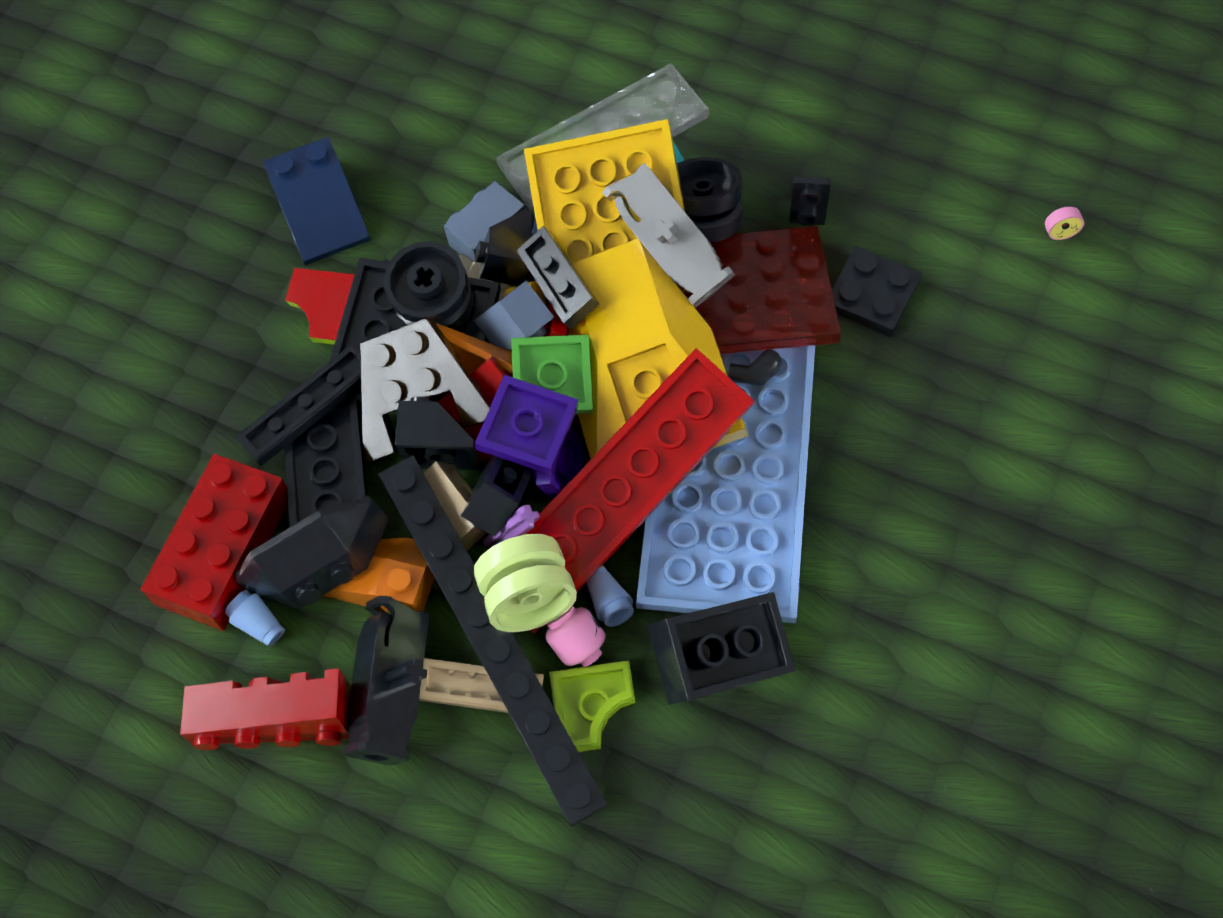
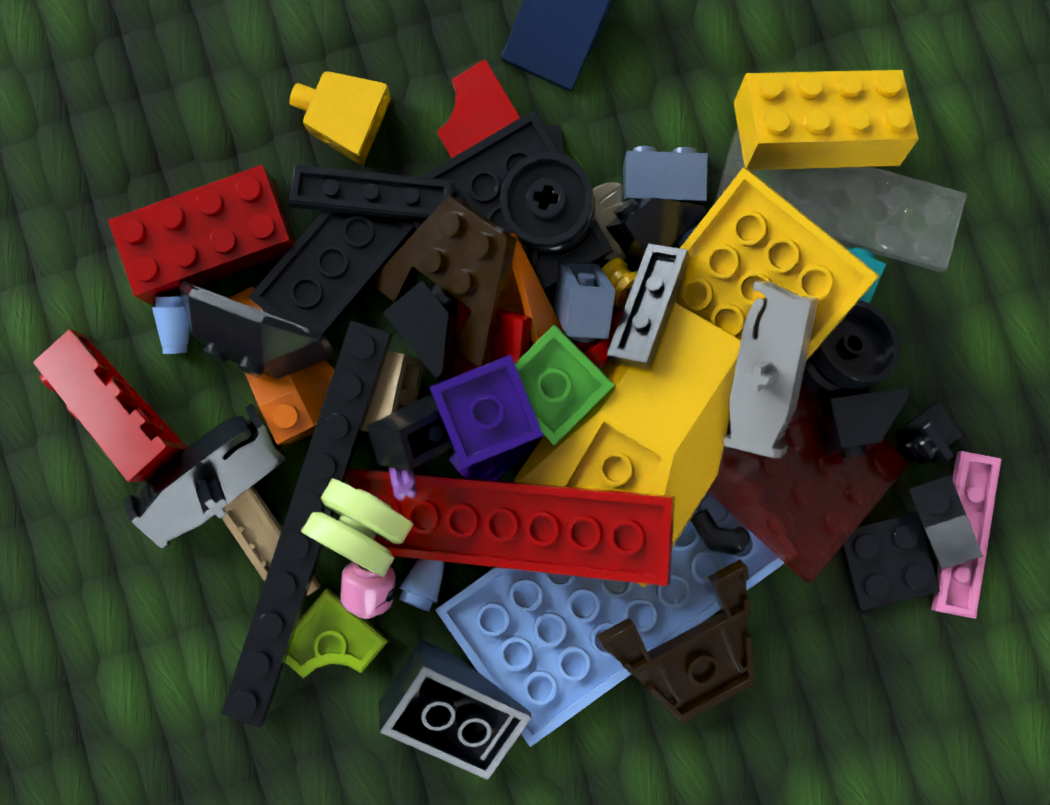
camera: 40 degrees right, 20 degrees up
none -> yellow torso [289,71,392,165]
none -> dark brown wing [596,559,754,723]
none -> yellow brick [734,70,919,170]
none -> black slope [814,388,909,460]
none -> black slope [909,475,983,569]
none -> bright pink tile [931,451,1001,619]

